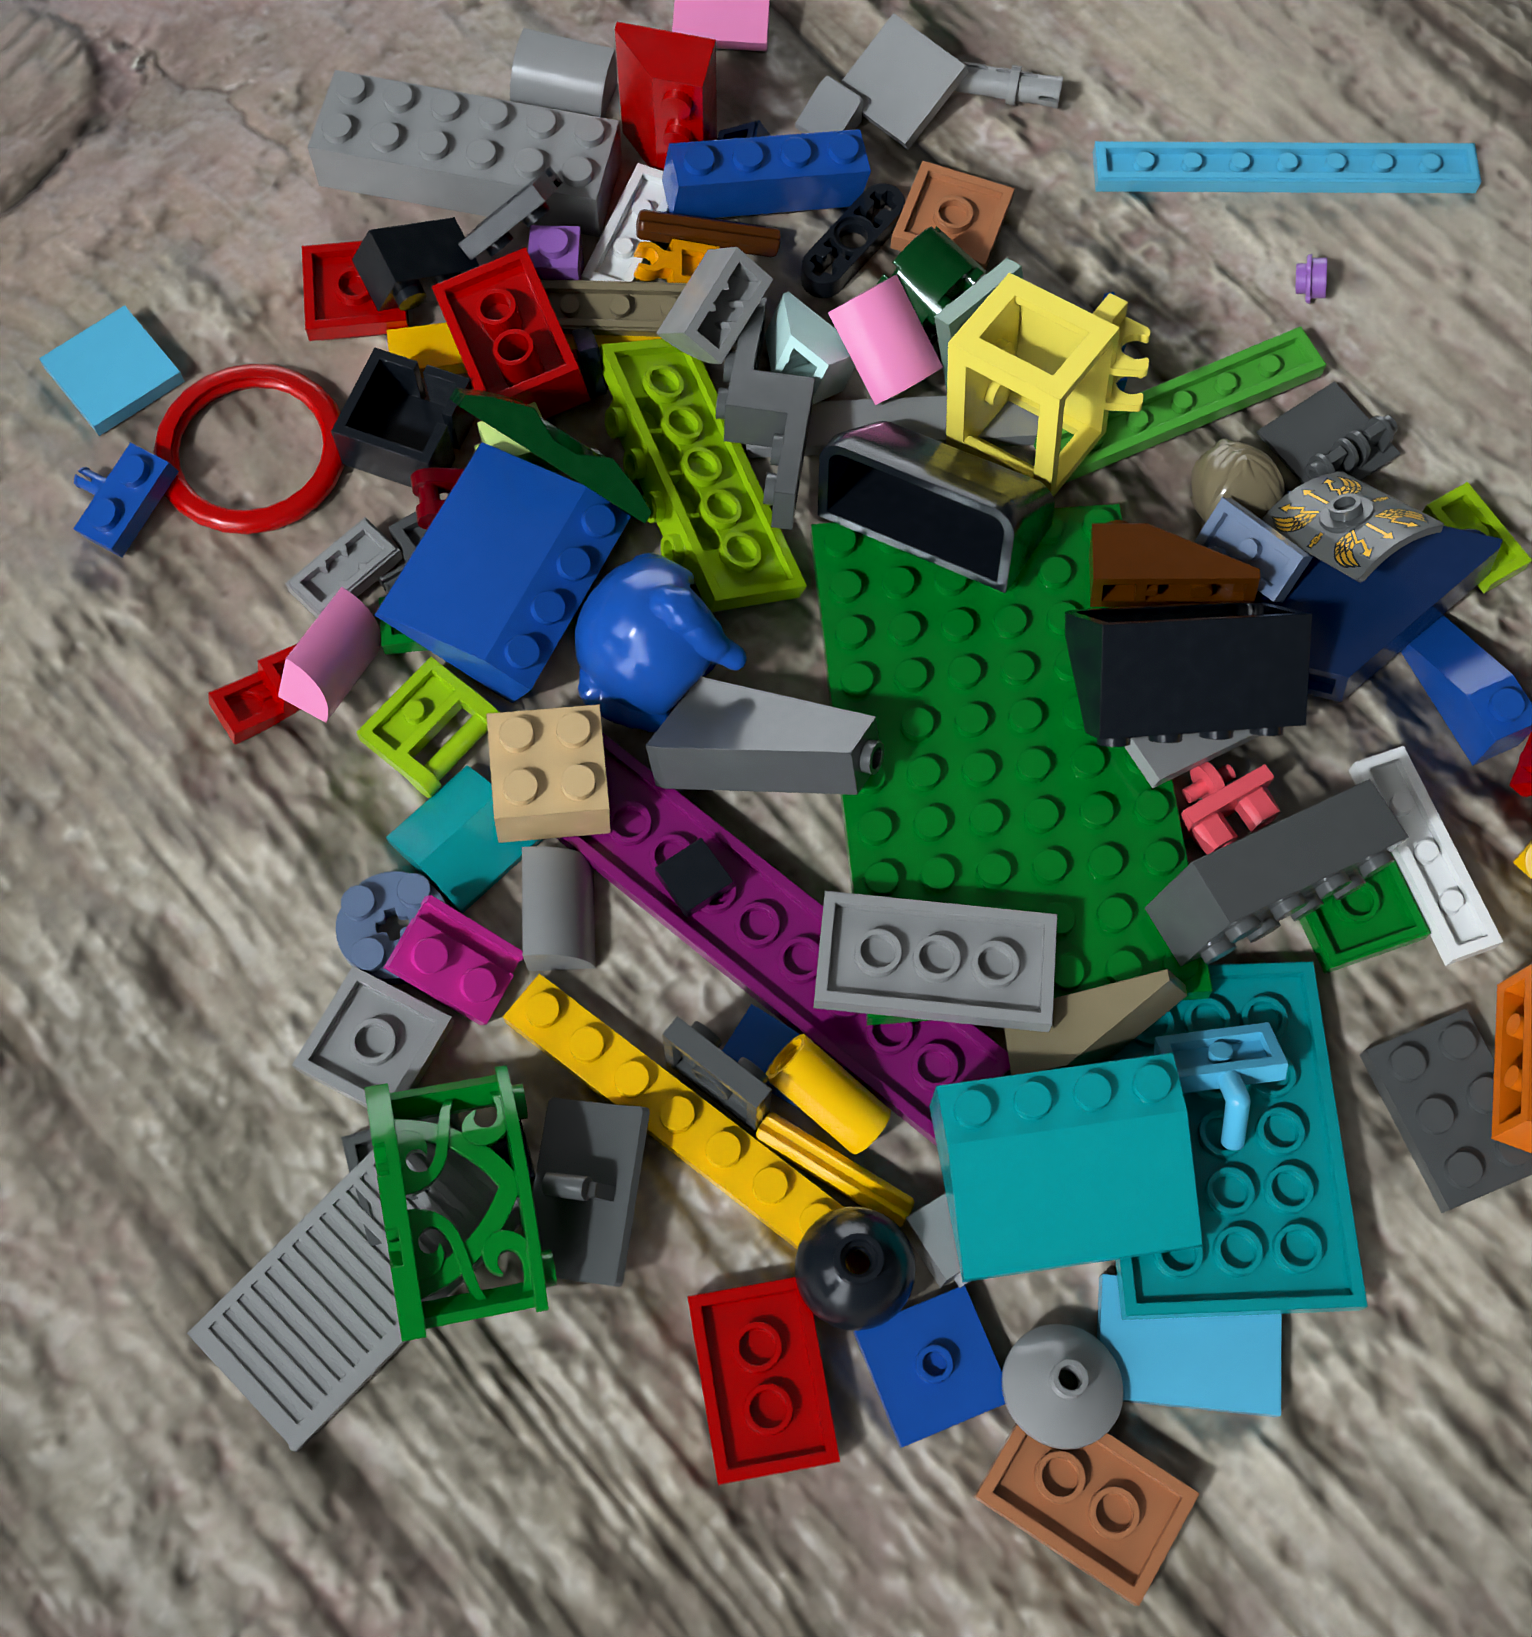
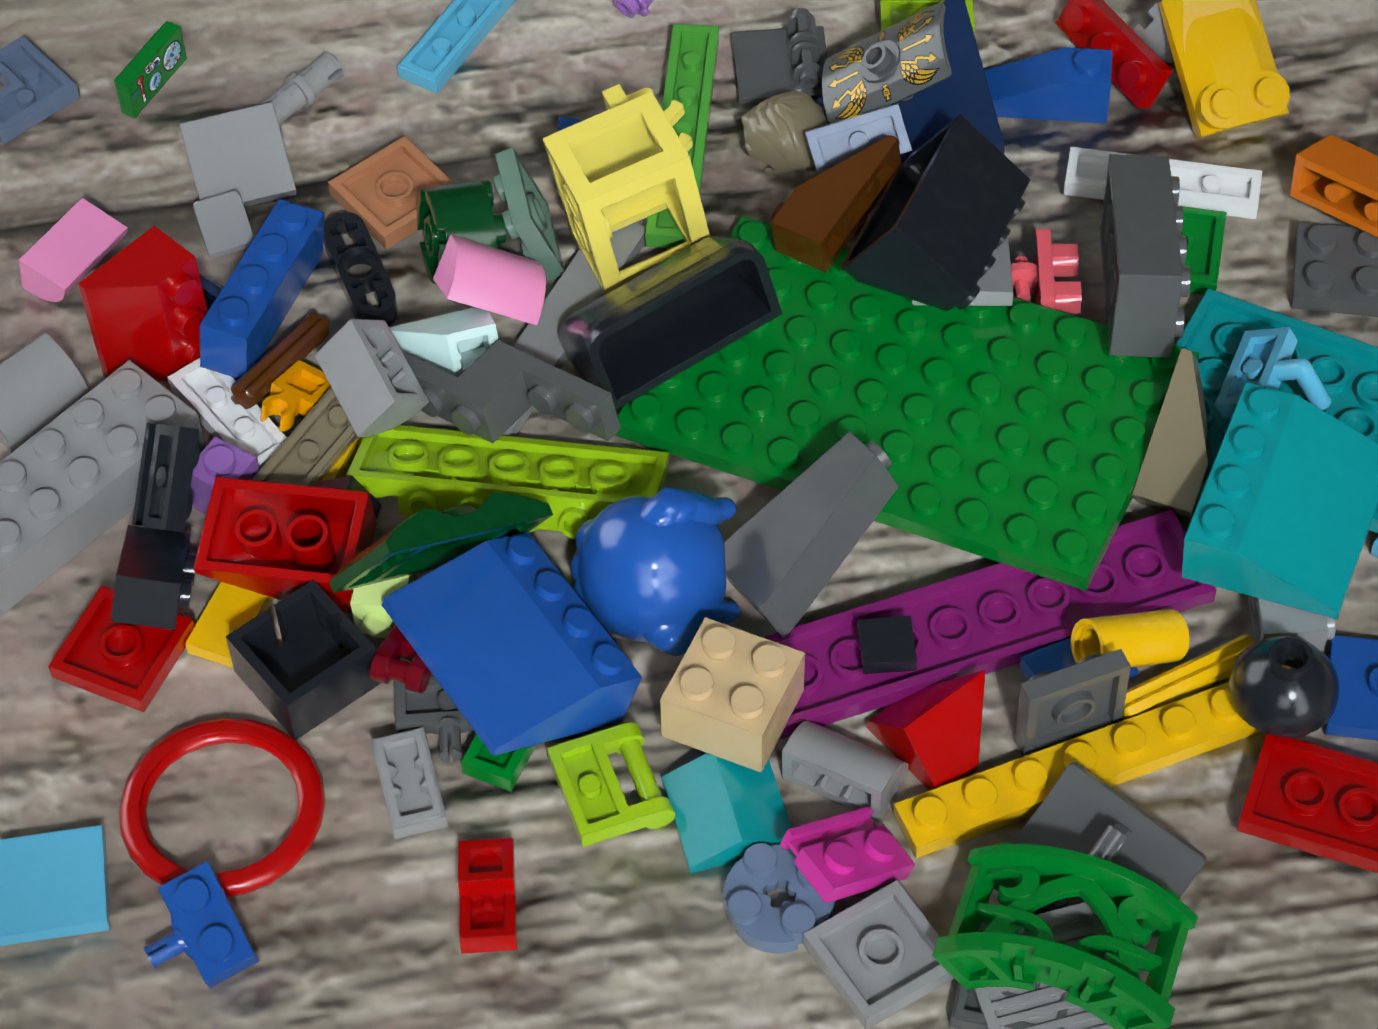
camera: 55 degrees left, 15 degrees down
bright pink brick [278,587,381,723] -> none
light grey plate [813,891,1057,1032] -> none
none -> red slope [866,669,986,791]

